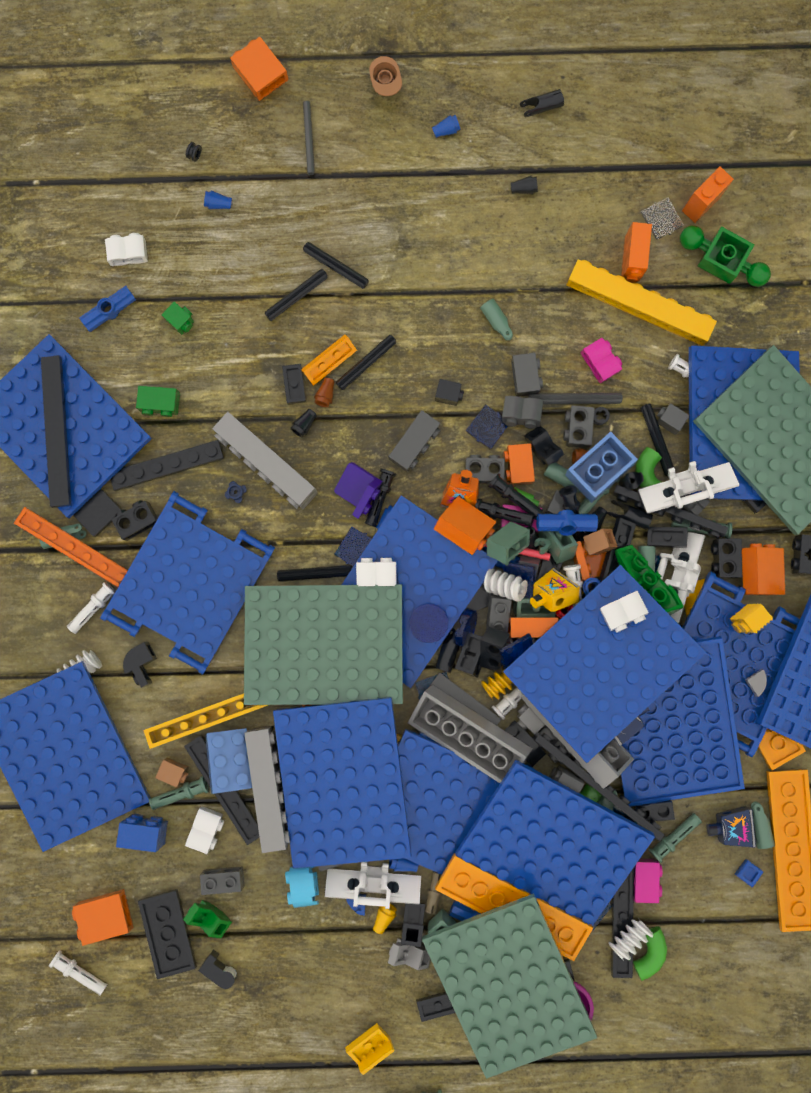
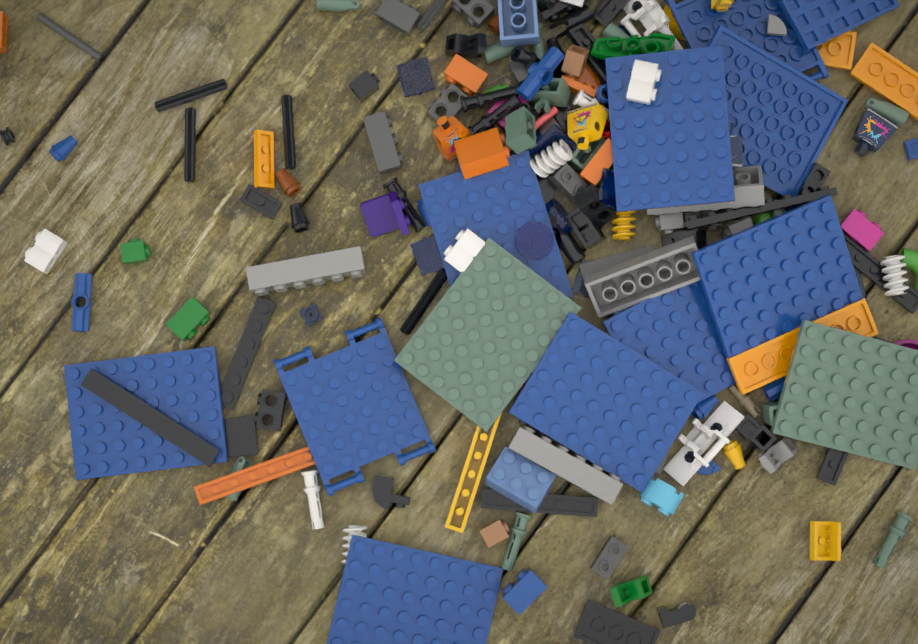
camera: 50 degrees left, 0 degrees up
white brick [185,806,225,854] -> none
white pin [491,687,523,720] -> none
dark grey brick [502,396,543,429] -> none
sand green pin [648,813,702,864] -> none

